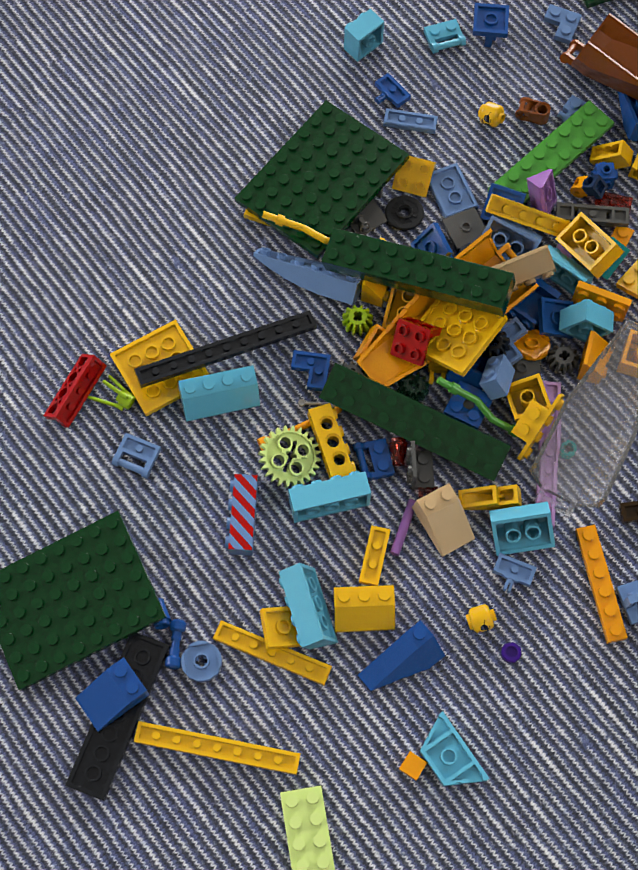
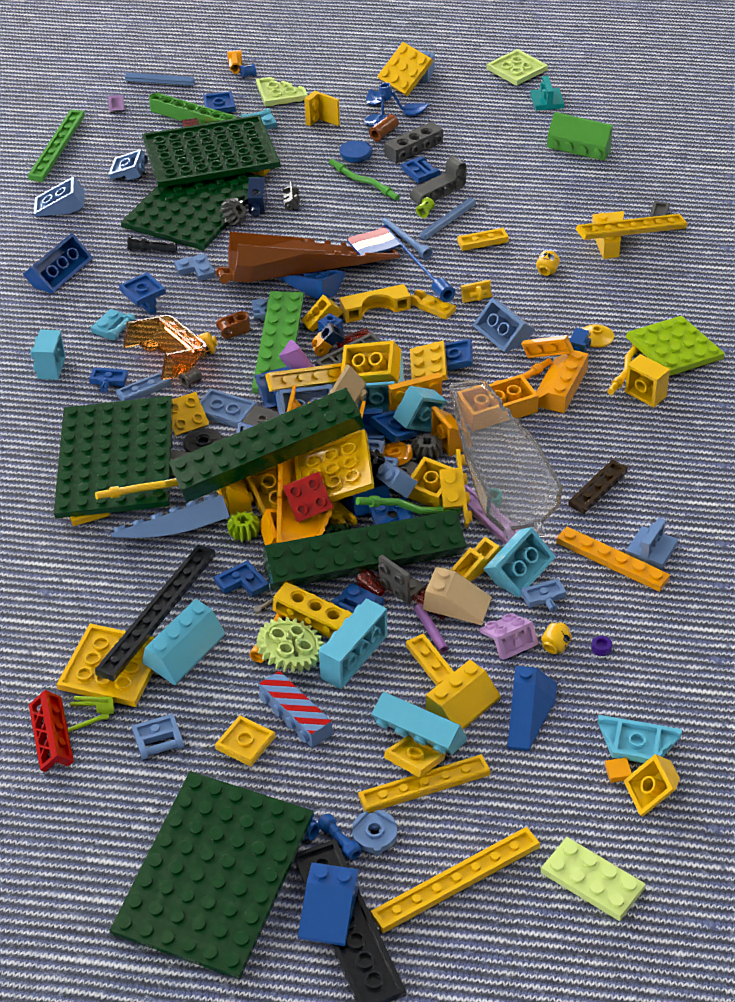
camera: 40 degrees left, 25 degrees down
none -> clear orange windscreen [123,315,207,380]
none -> dark grey bush [179,366,202,388]
none -> yellow plate [215,715,276,767]
none -> lavender bracket [479,613,539,660]
none -> yellow slope [623,754,680,817]

